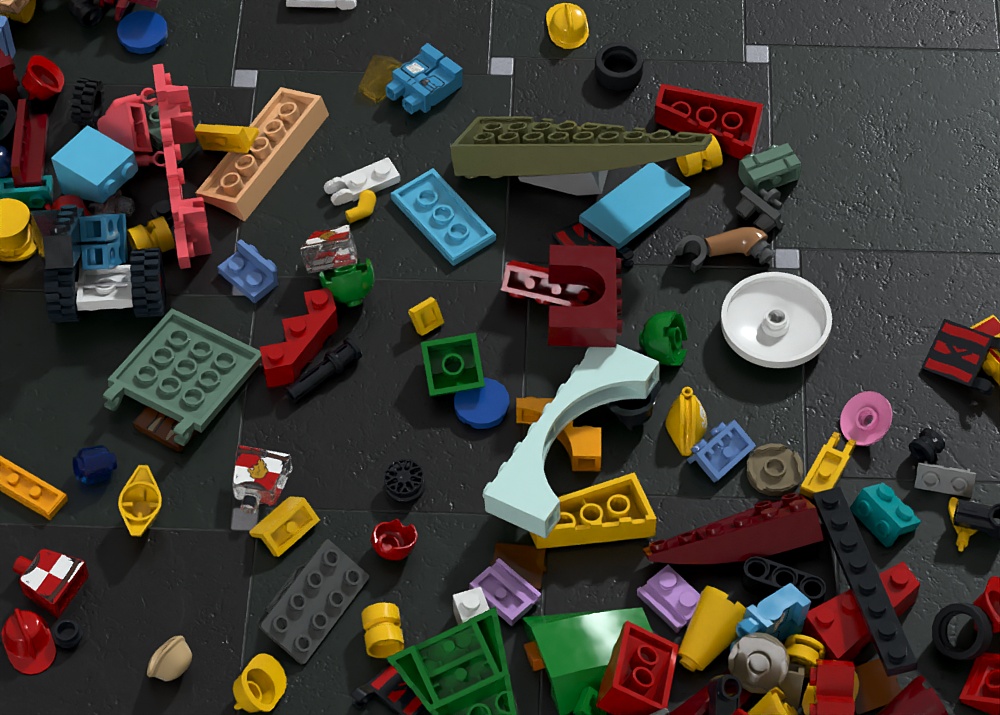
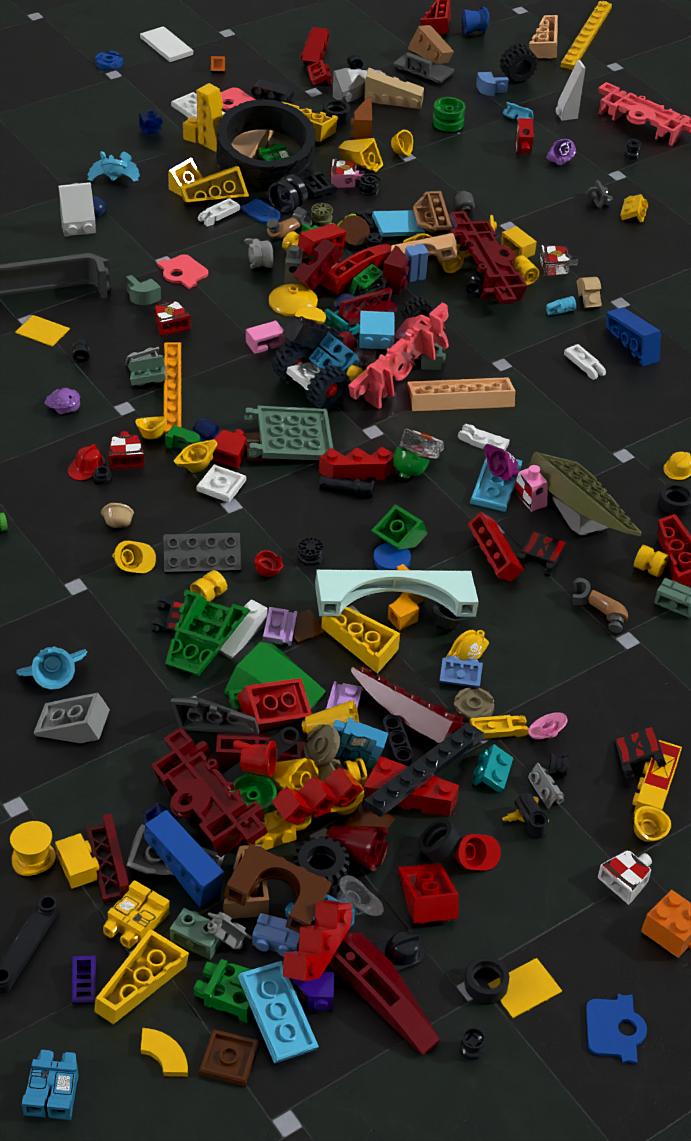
camera: 50 degrees right, 10 degrees down
red piece [21,55,64,101] -> none
blue tile [117,10,168,54] -> none
yellow panel [195,124,259,153] -> none
medium blue bracket [218,239,279,303] -> none
torso [233,445,293,514] -> none
yellow panel [249,496,320,557] -> none
yellow arm [345,190,376,223] -> none
clear yellow slope [359,55,403,103] -> none
dark azure hips [386,43,463,114] -> none
yellow tile [408,297,445,336] -> none
dark red arch [548,245,622,348] -> none
medium azure tile [579,163,691,250] -> none
green cylinder [639,311,687,366] -> none
white dish [721,272,832,368] -> none
dark grey hips [735,186,785,234] -> none
none -> yellow helmet [135,416,167,440]
none -> green leg [165,425,200,450]
none -> white plate [197,465,246,503]
none -> red torso [212,429,247,469]
none -> magenta hat [484,443,519,481]
none -> bright pink torso [513,465,548,512]

